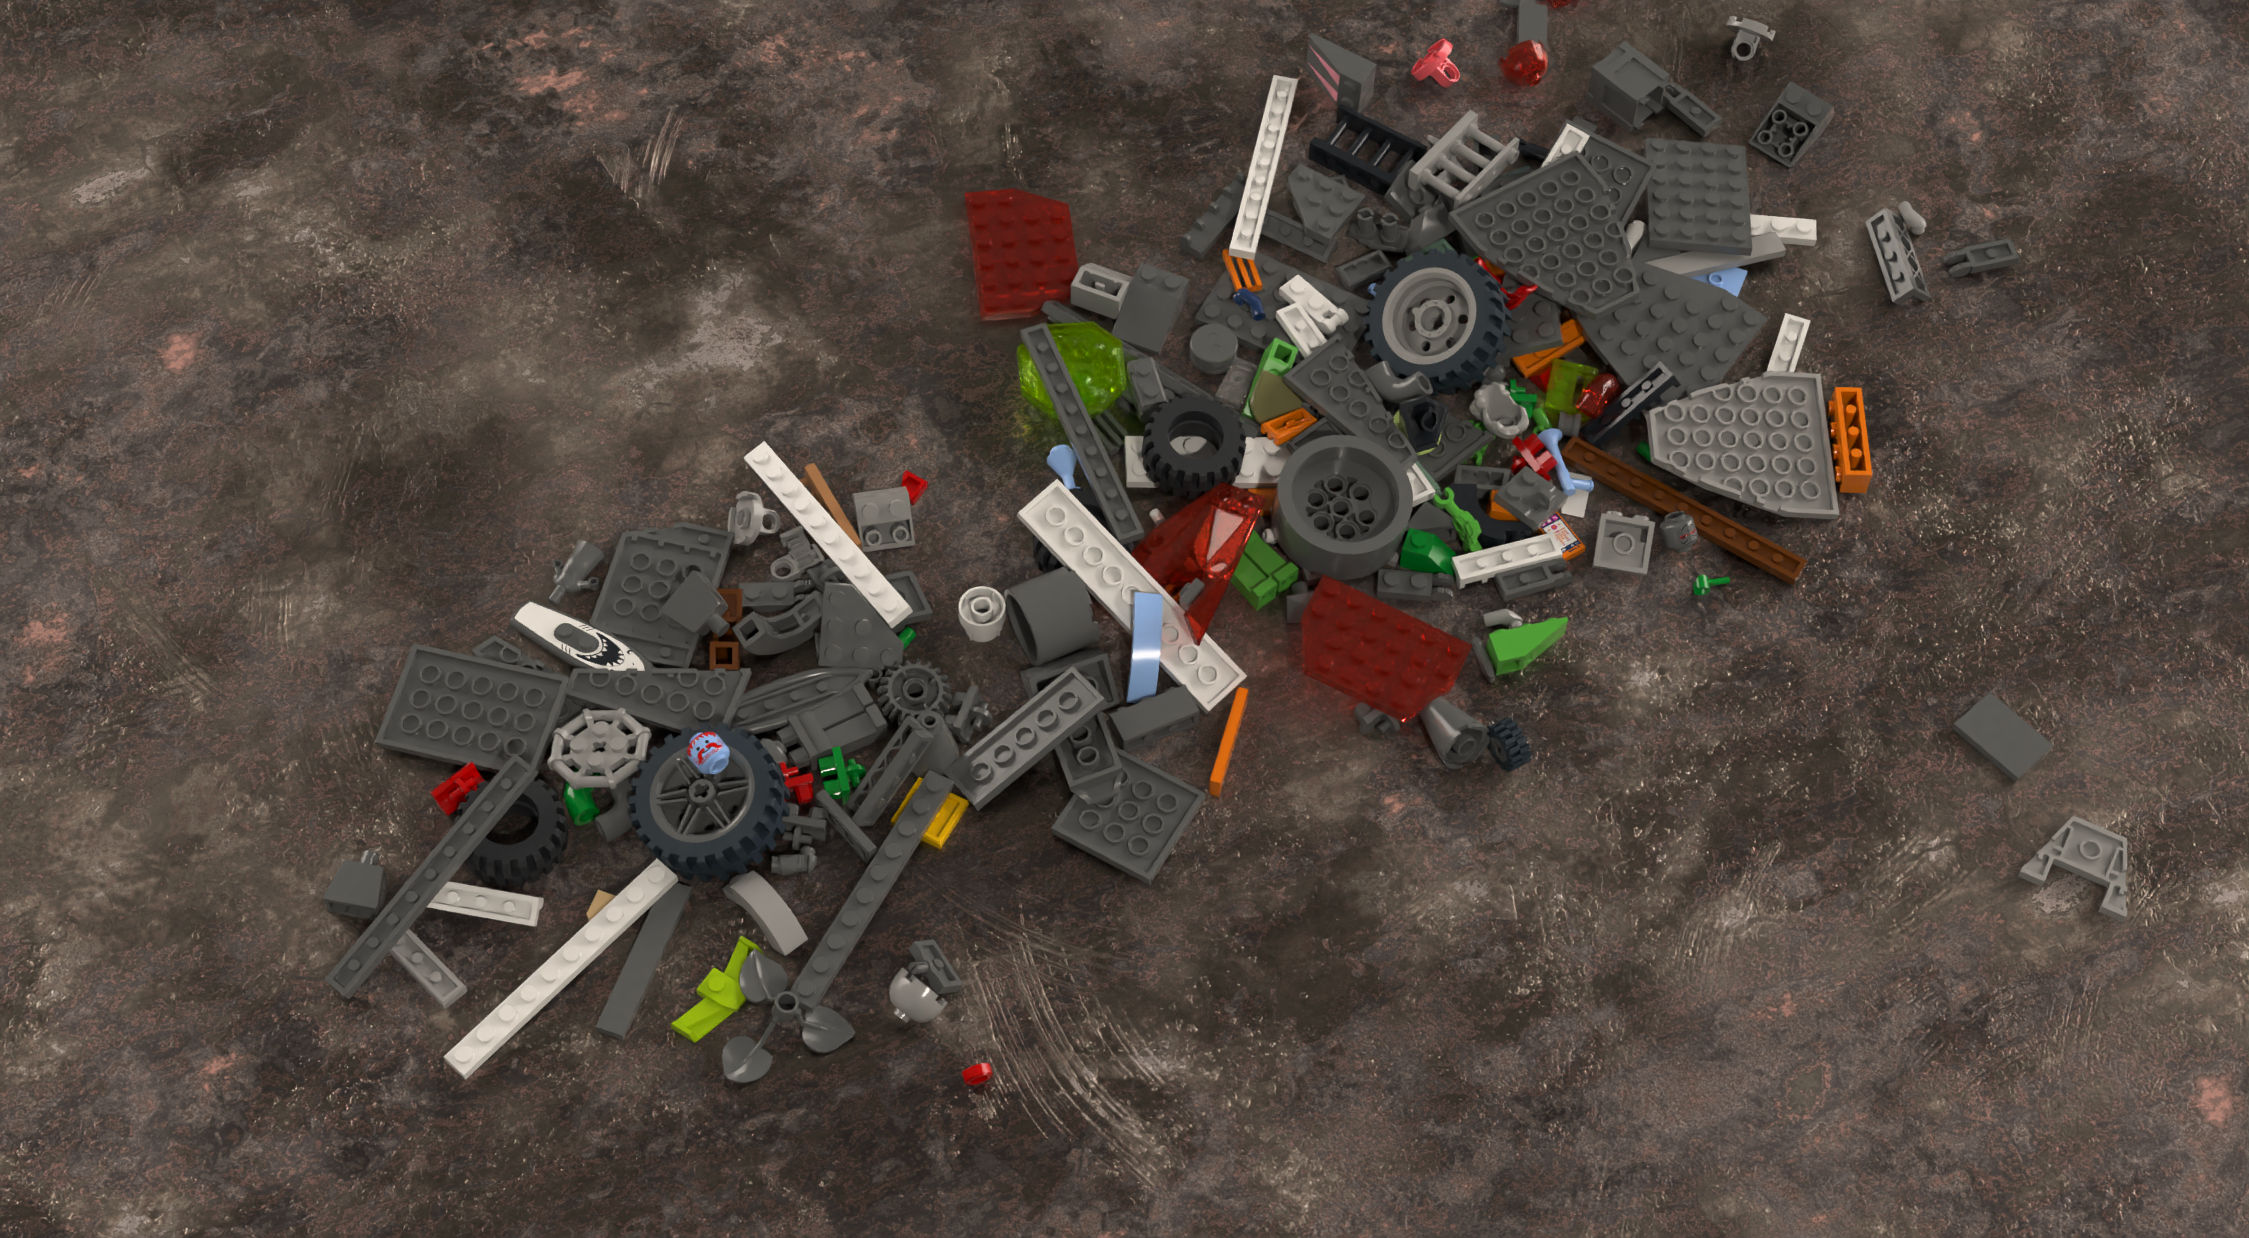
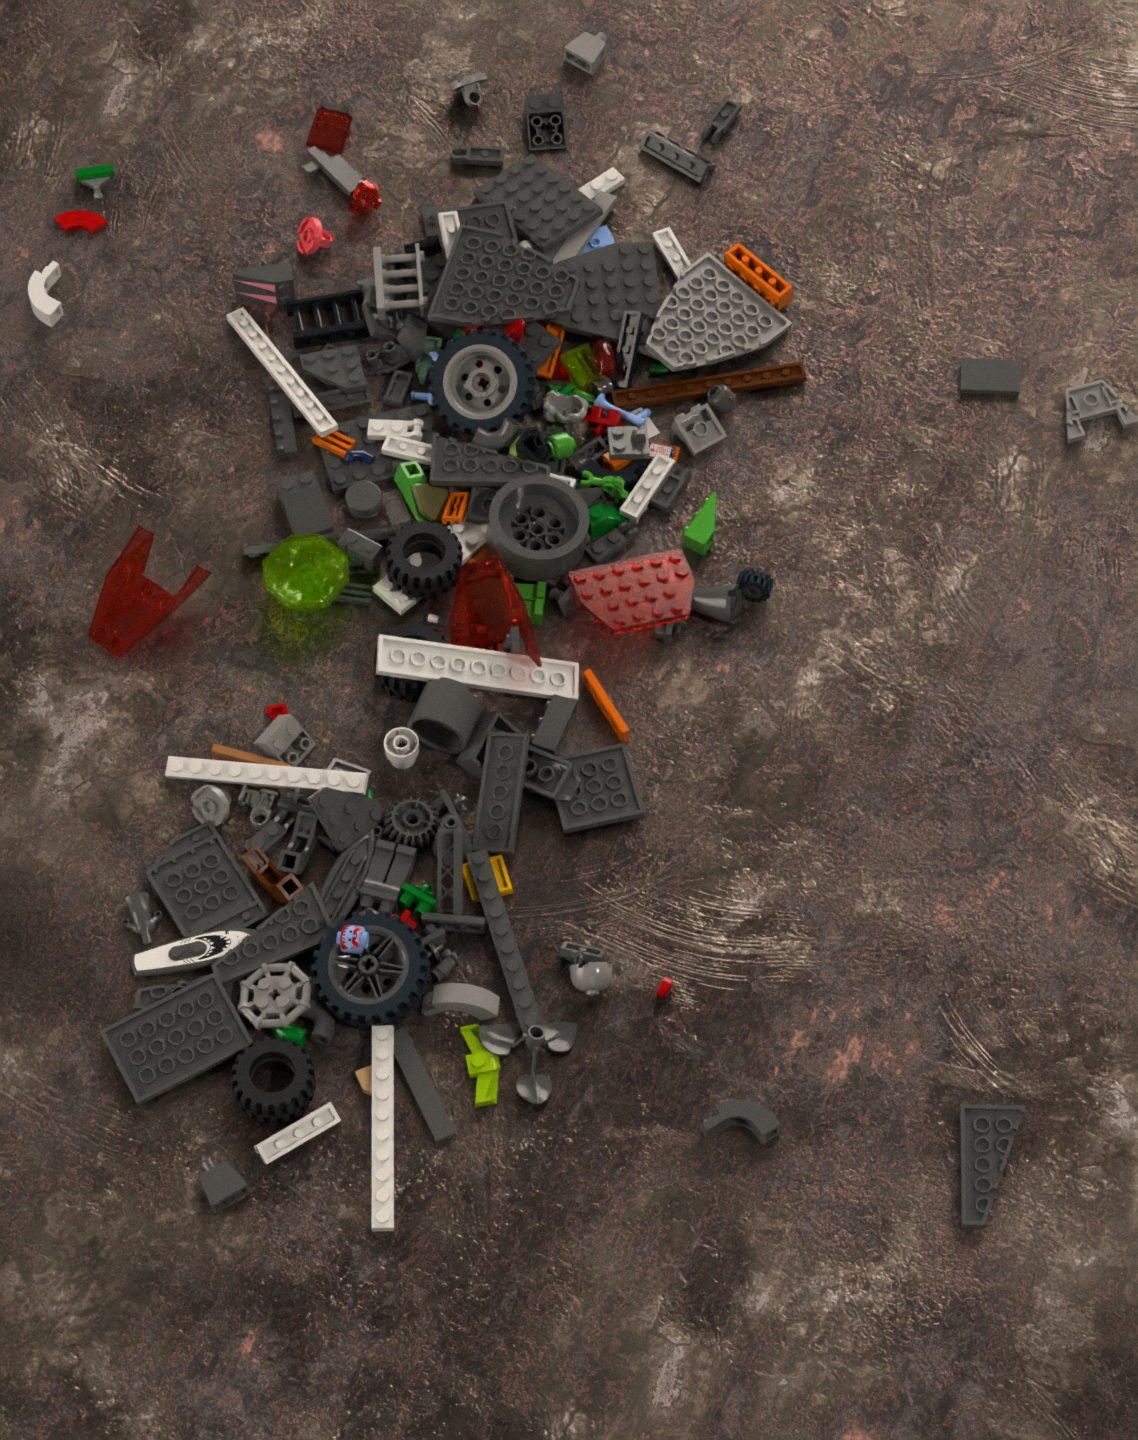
camera: 40 degrees left, 0 degrees up
dark grey plate [325,754,539,999] -> none
light grey tile [389,928,467,1010] -> none
red hips [430,762,487,816] -> none
dark grey torso [660,570,730,637] -> none
clear red plate [965,188,1079,321] -> none
dark grey plate [1020,323,1144,545] -> none
light blue piece [1047,445,1082,491] -> none
light grey slope [1071,263,1133,320] -> none
light blue slope [1126,592,1163,704] -> none
dark grey piece [1471,636,1495,683] -> none
light grey arm [1483,609,1524,629] -> none
dark grey container [1585,41,1670,133] -> none
green hand [1693,575,1730,596] -> none
light grey arm [1898,201,1926,235] -> none
none -> clear red windscreen [88,525,212,658]
none -> bright green head [546,432,575,460]
none -> light grey torso [564,32,607,76]

